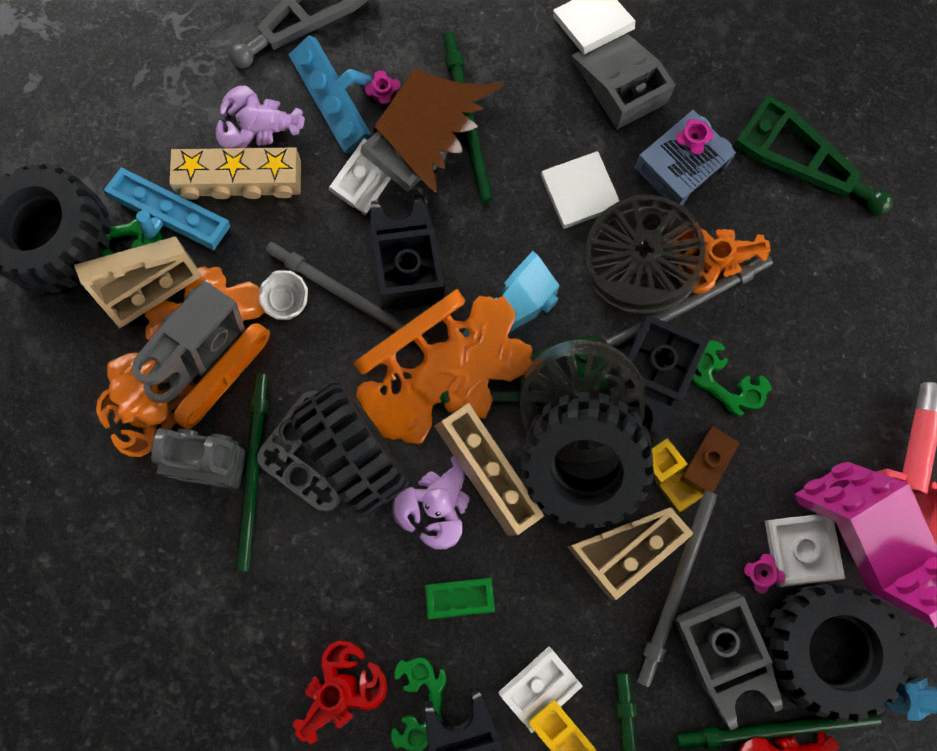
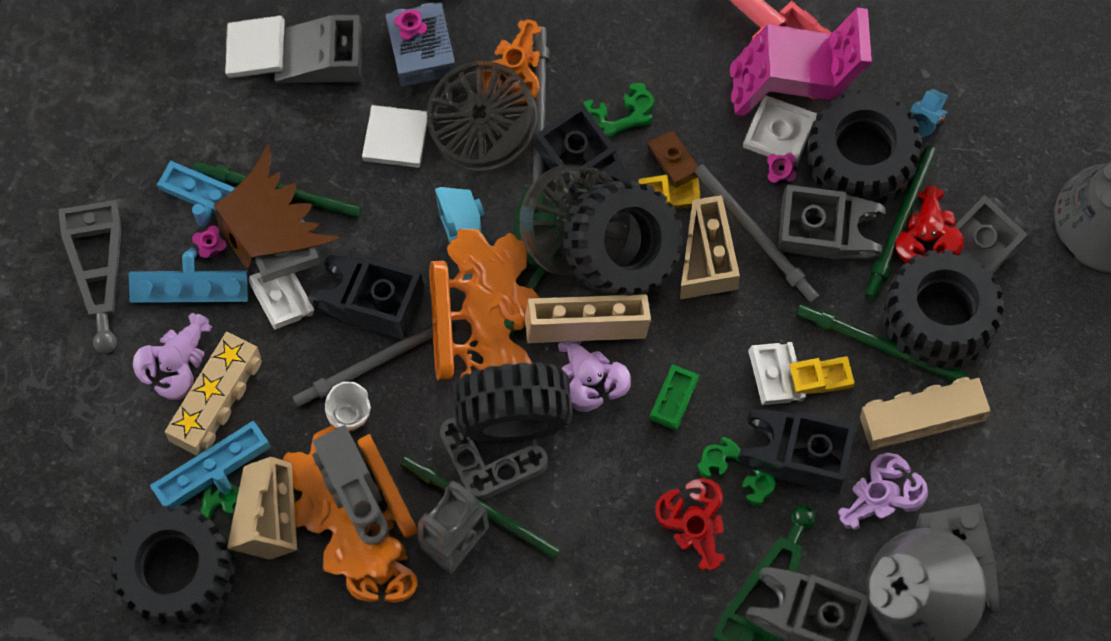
camera: 55 degrees left, 10 degrees down
none -> dark azure plate [157,161,235,227]

